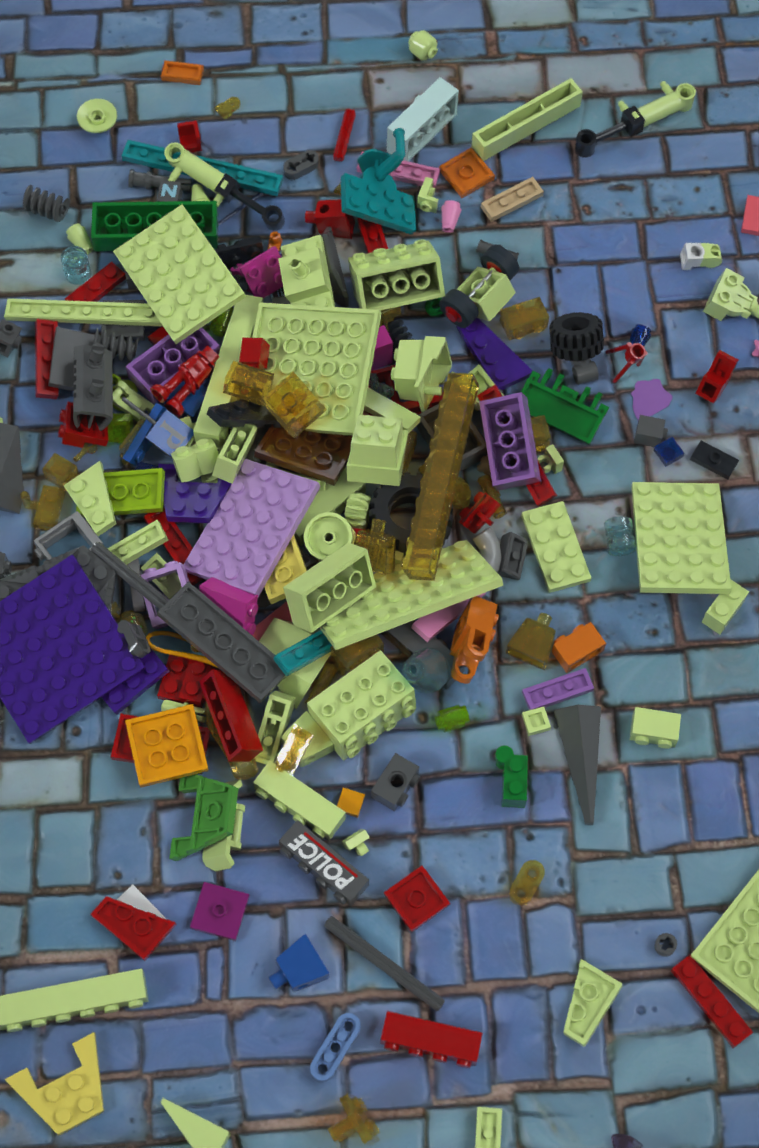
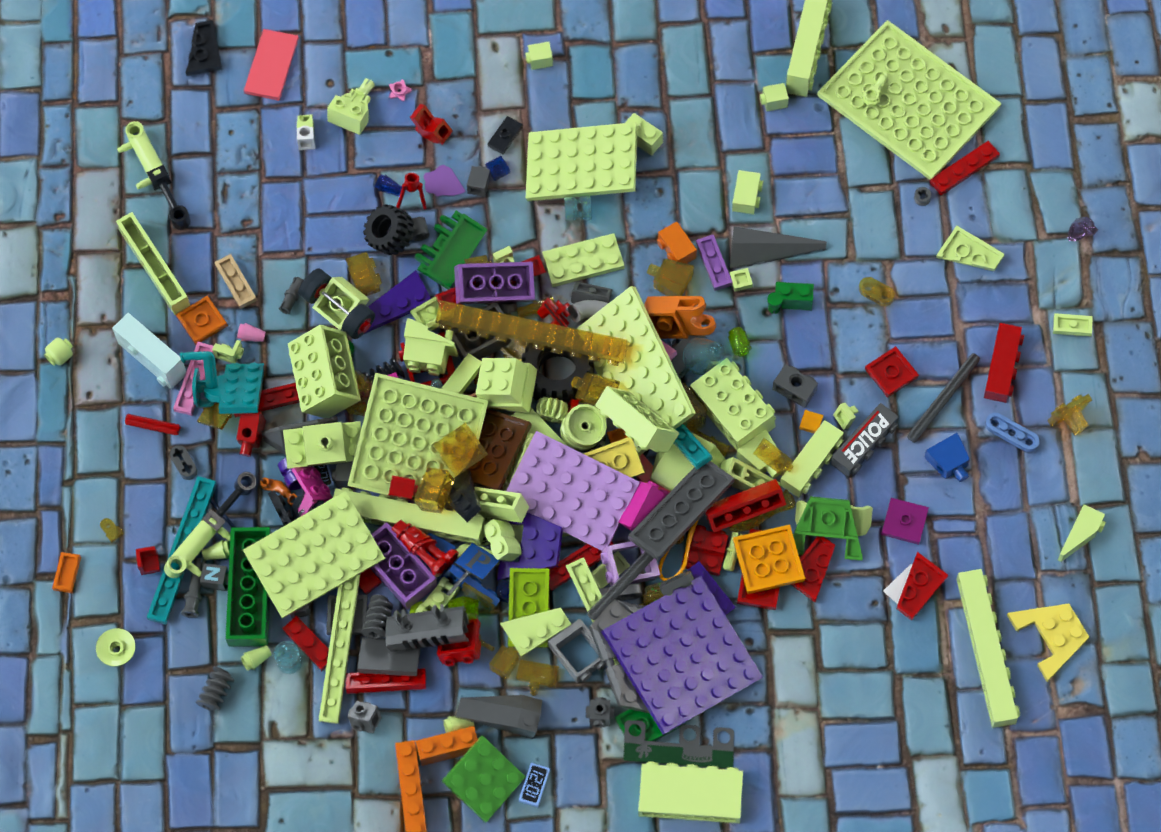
camera: 85 degrees left, 0 degrees up
none -> red wing [790,536,835,603]

